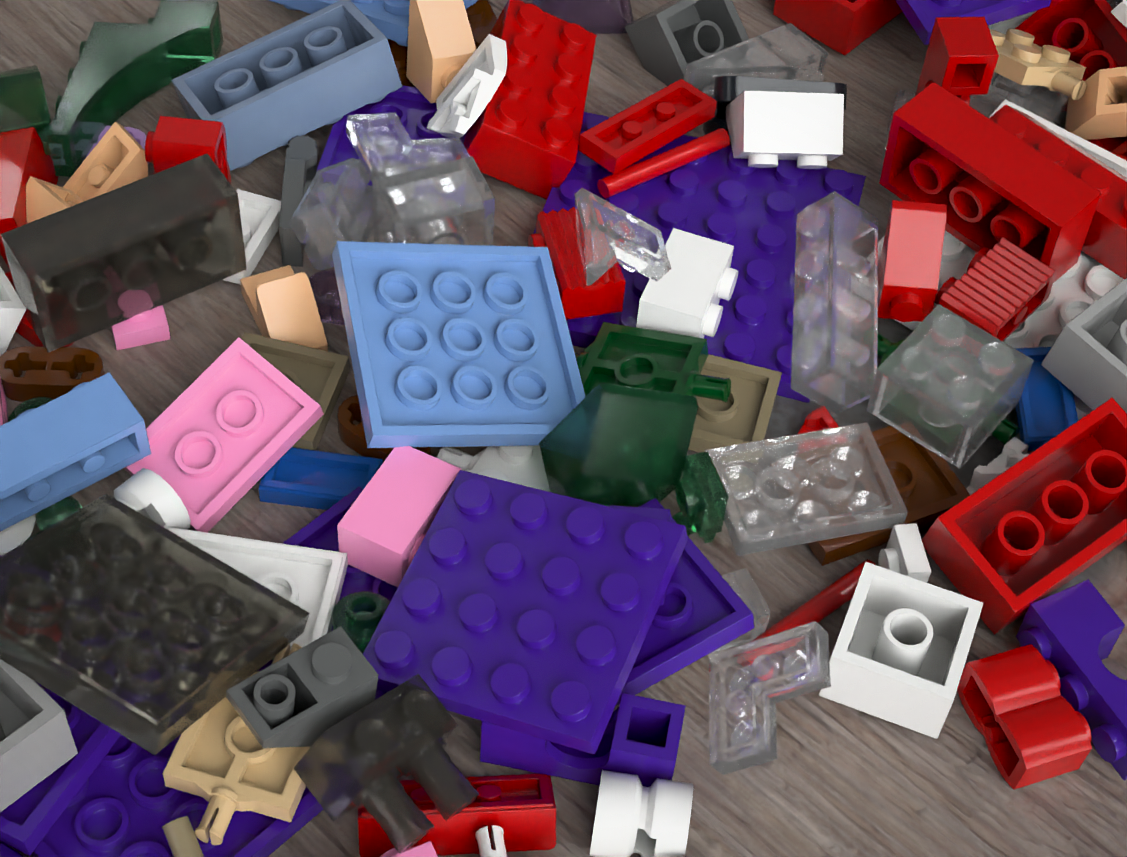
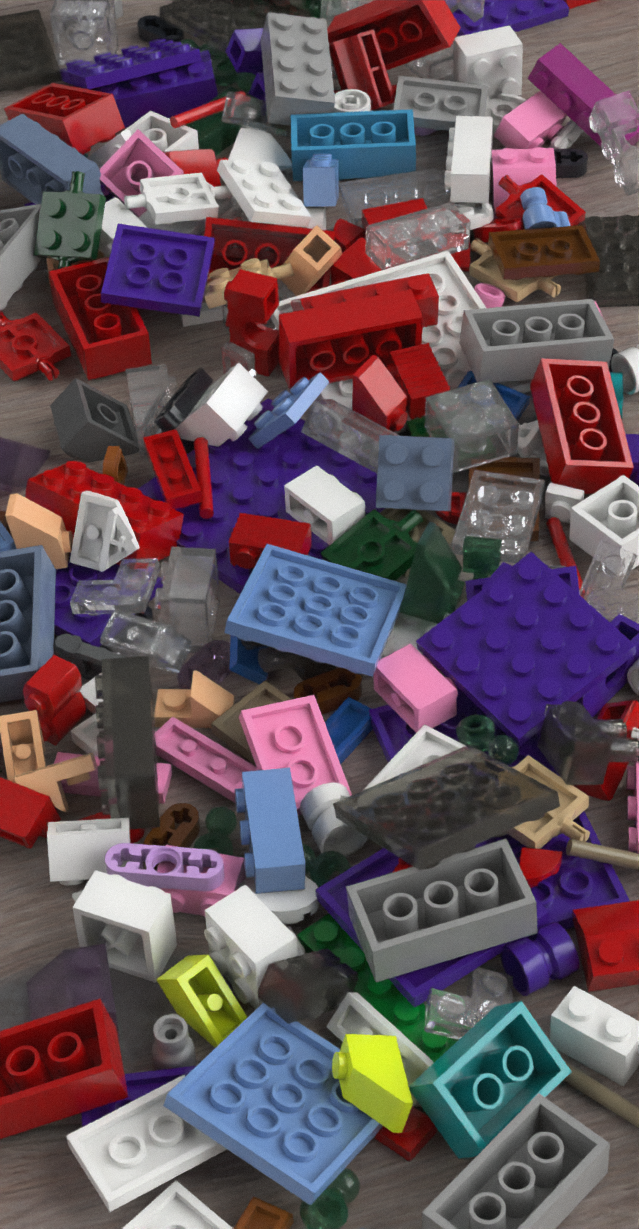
camera: 55 degrees left, 5 degrees down
dark grey slope [226,626,378,748] -> none
clear slope [575,188,672,286] -> none
none -> dark orange tile [103,446,128,485]
none -> bright pink plate [147,717,258,803]
none -> medium blue plate [248,372,329,449]
none -> sand blue brick [376,435,454,511]
none -> red tile [519,847,563,888]

